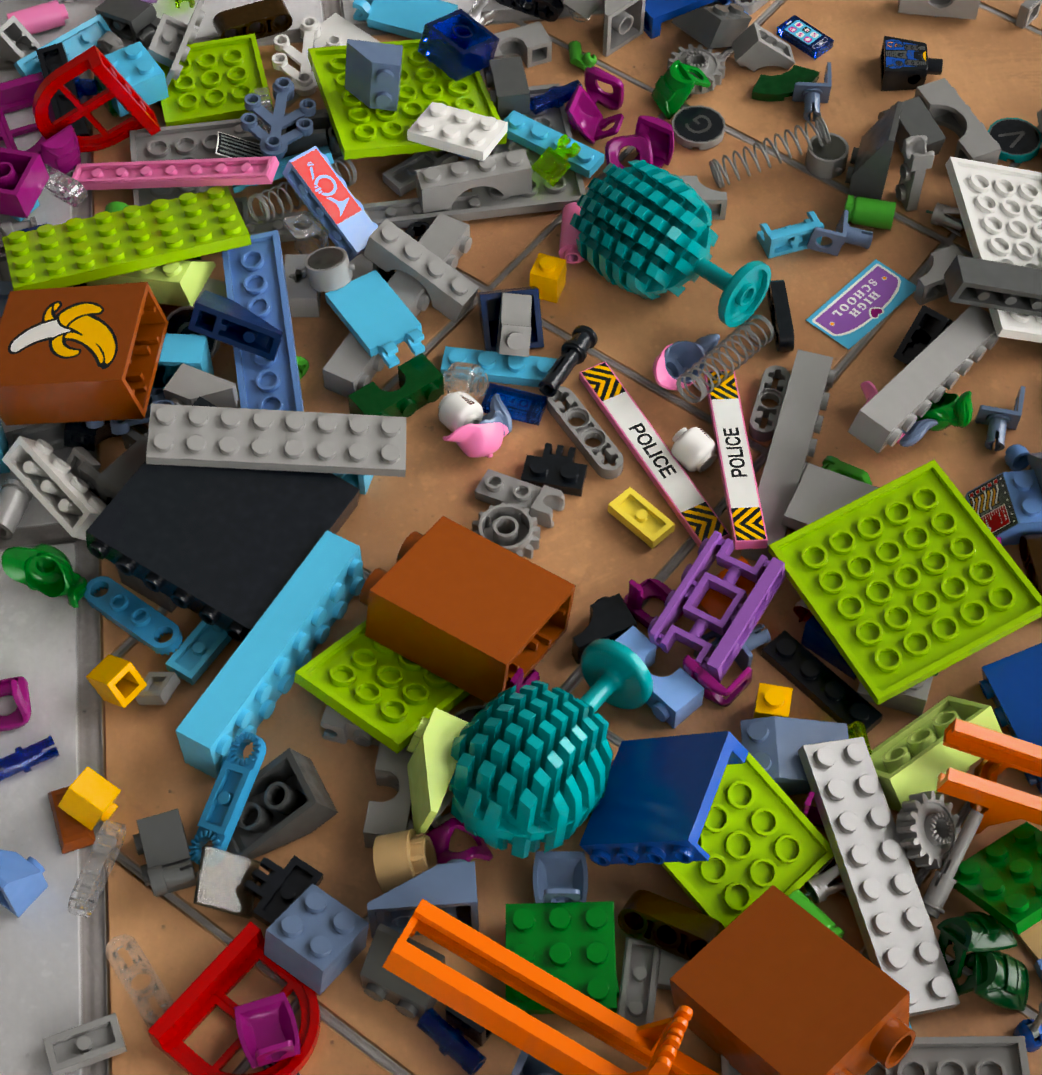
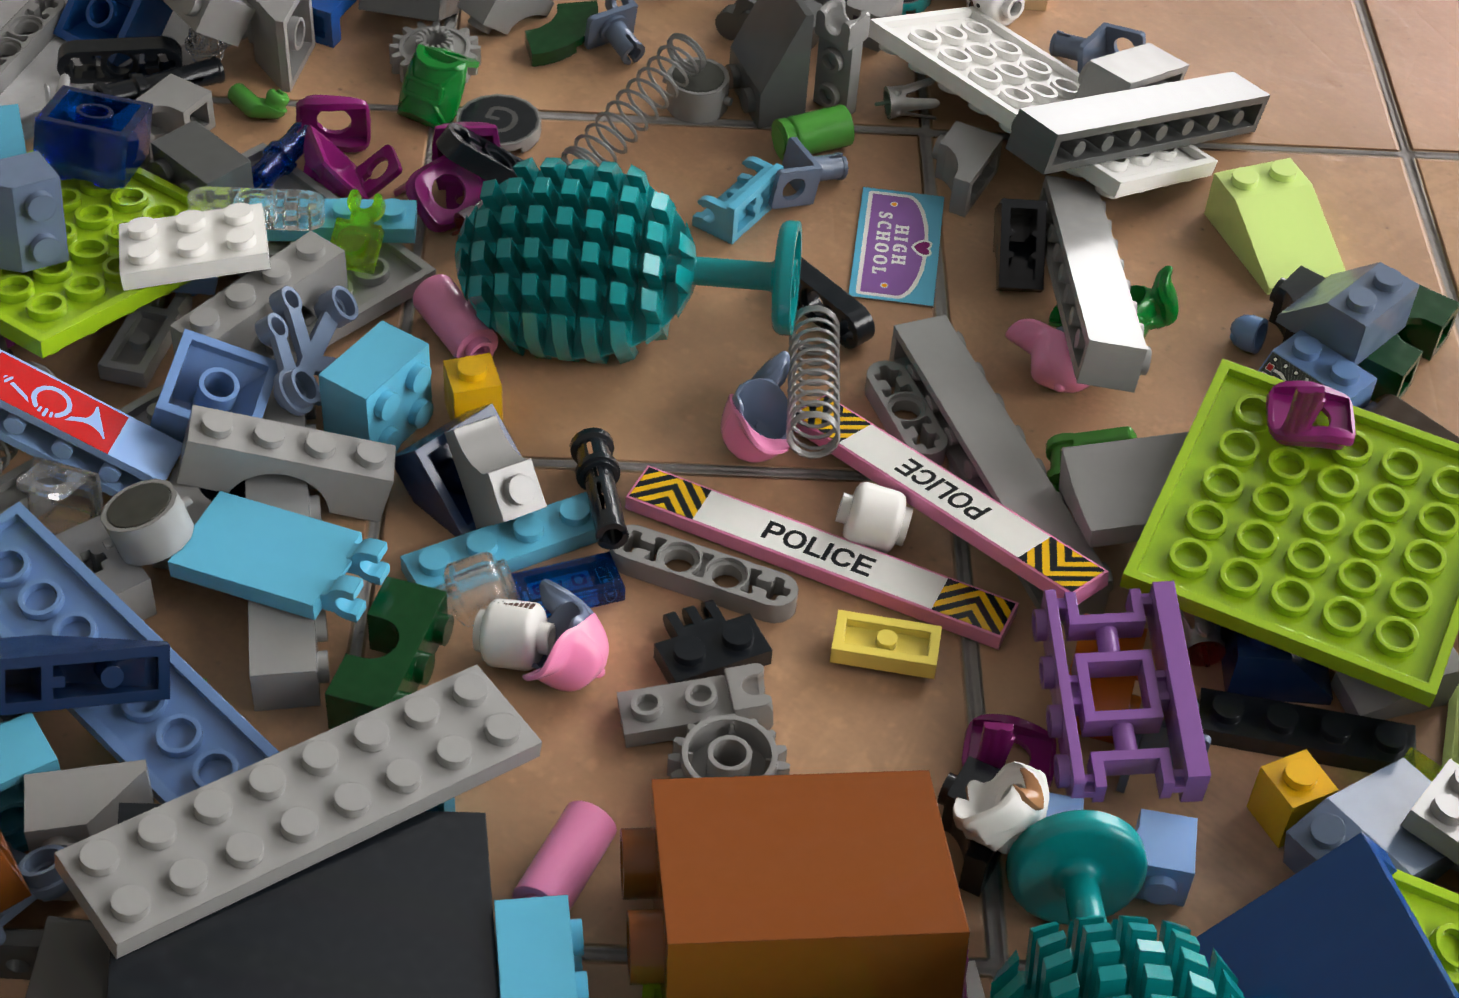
camera: 40 degrees left, 10 degrees down
magenta piece [683,655,753,707] -> none
sand blue bracket [975,386,1026,451] -> none
none -> black pin [92,56,225,120]
none -> medium blue slope [150,329,278,443]
none -> clear beam [187,186,325,231]
none -> sand blue plant [255,285,358,416]
none -> medium azure brick [318,320,434,452]
none -> black beam [436,123,540,184]
none -> bright pink brick [512,801,617,911]
none -> white hair [953,761,1050,854]
none -> magenta piece [1266,380,1356,450]

